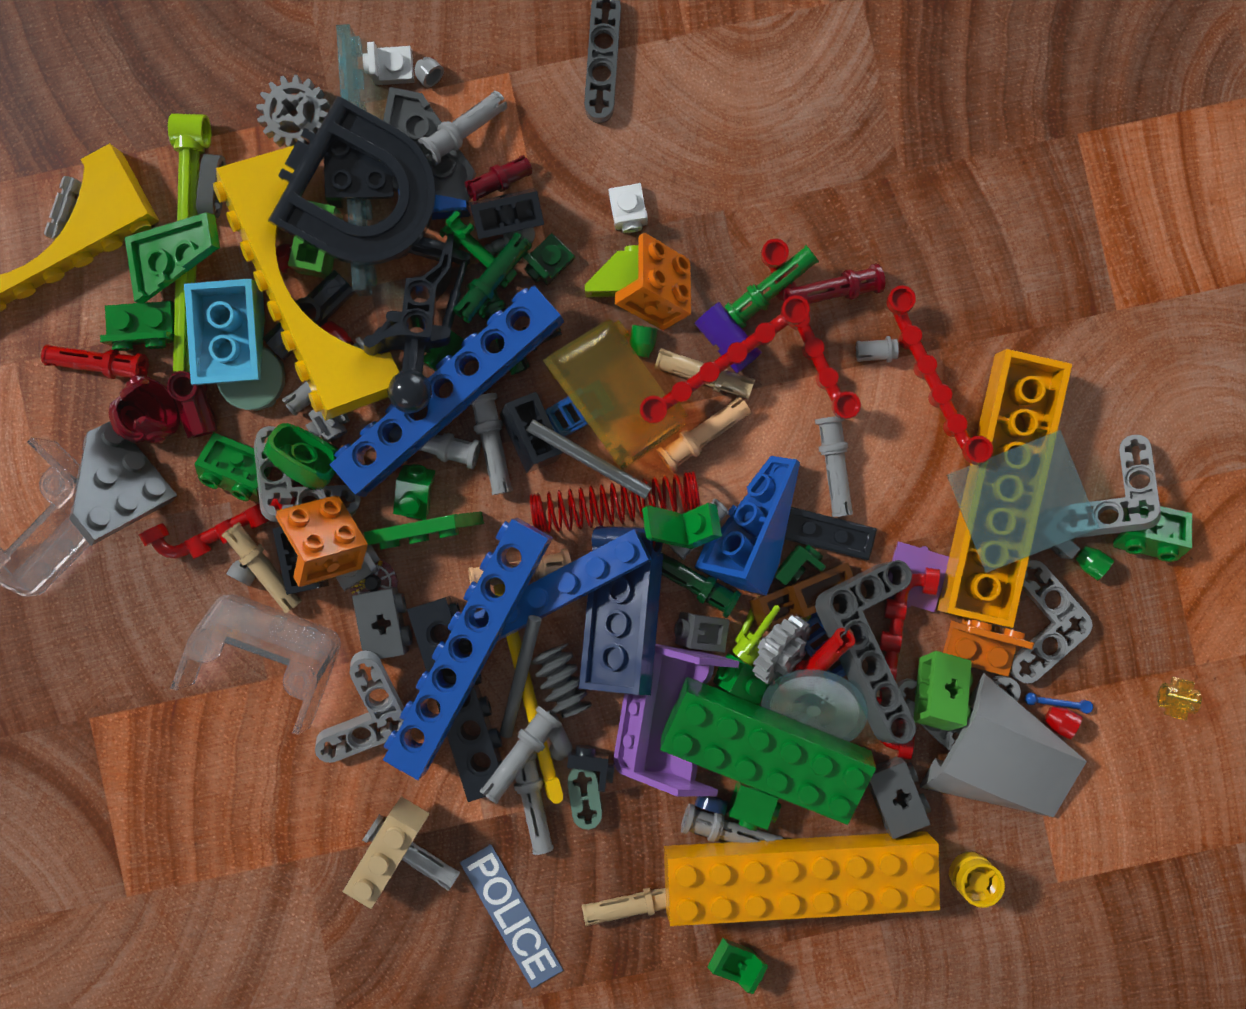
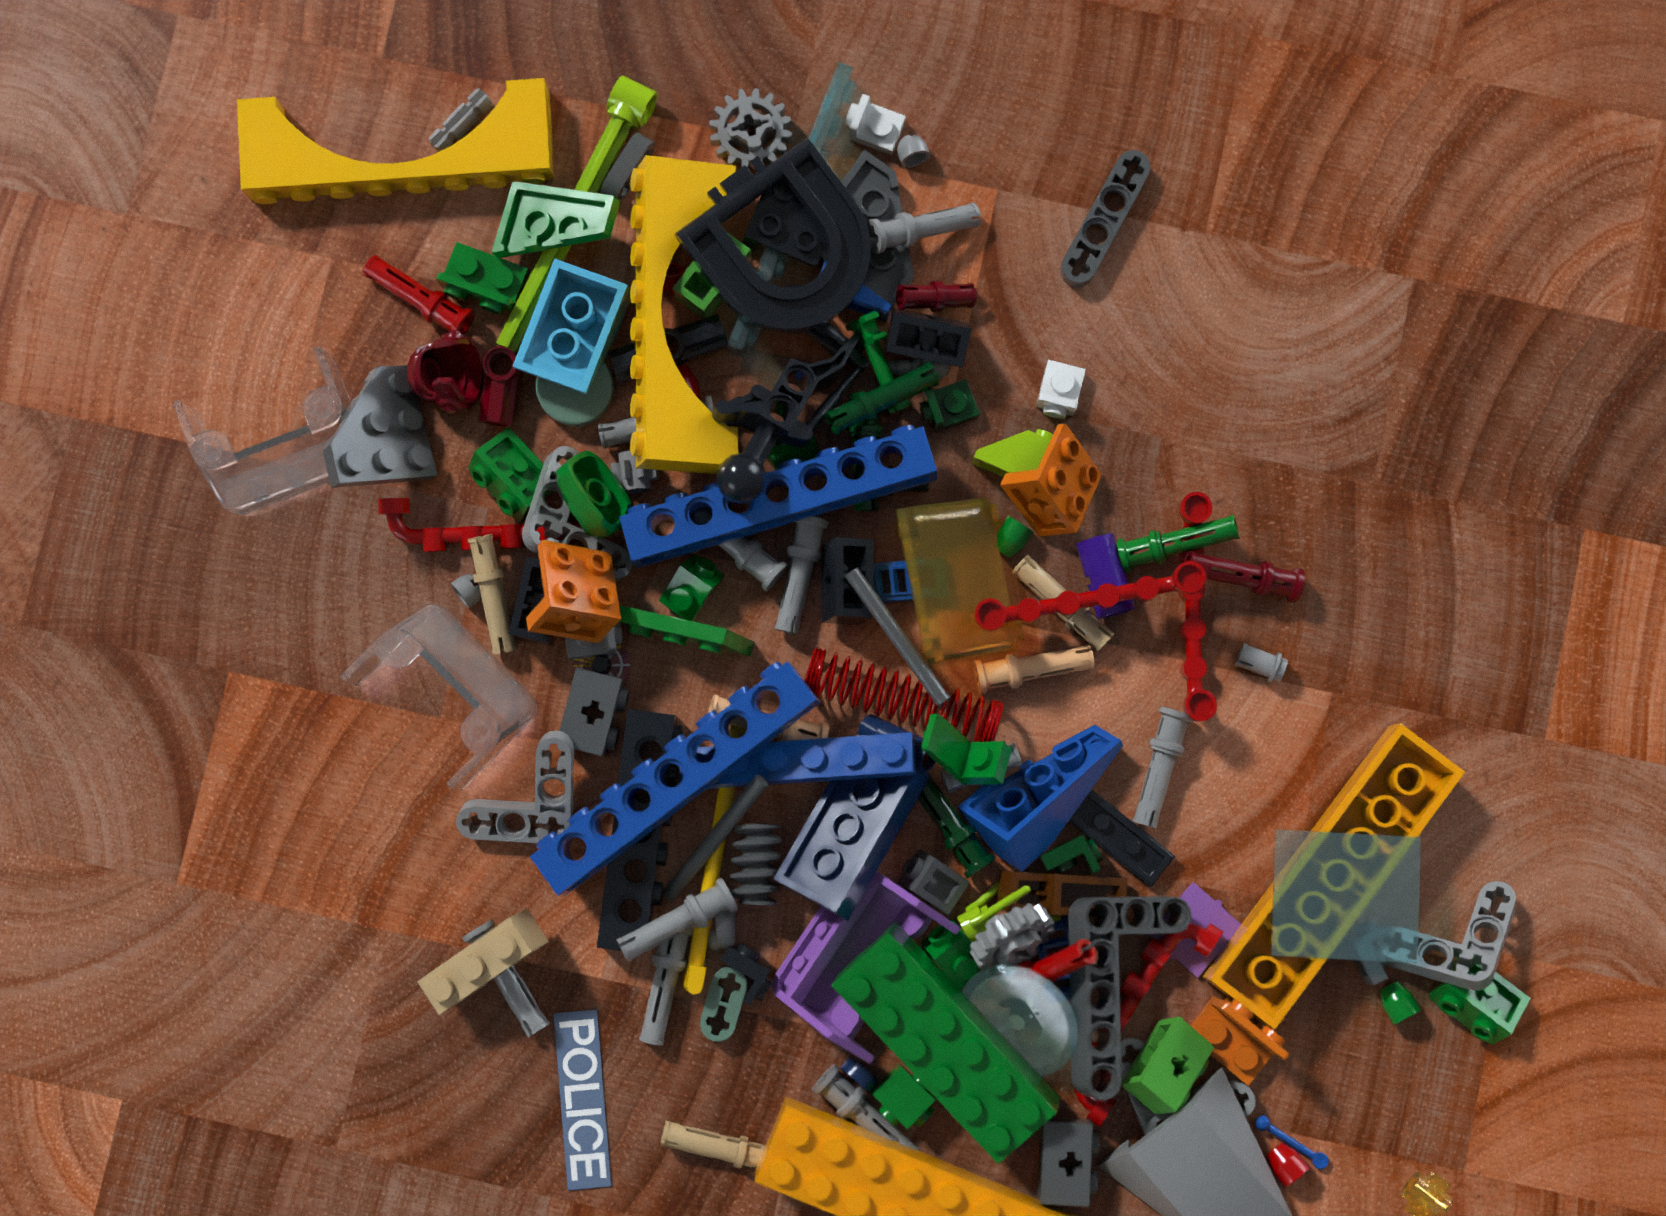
camera: 25 degrees right, 5 degrees down
red bar [886,285,993,465] -> none
light grey beam [1010,560,1093,684] -> none

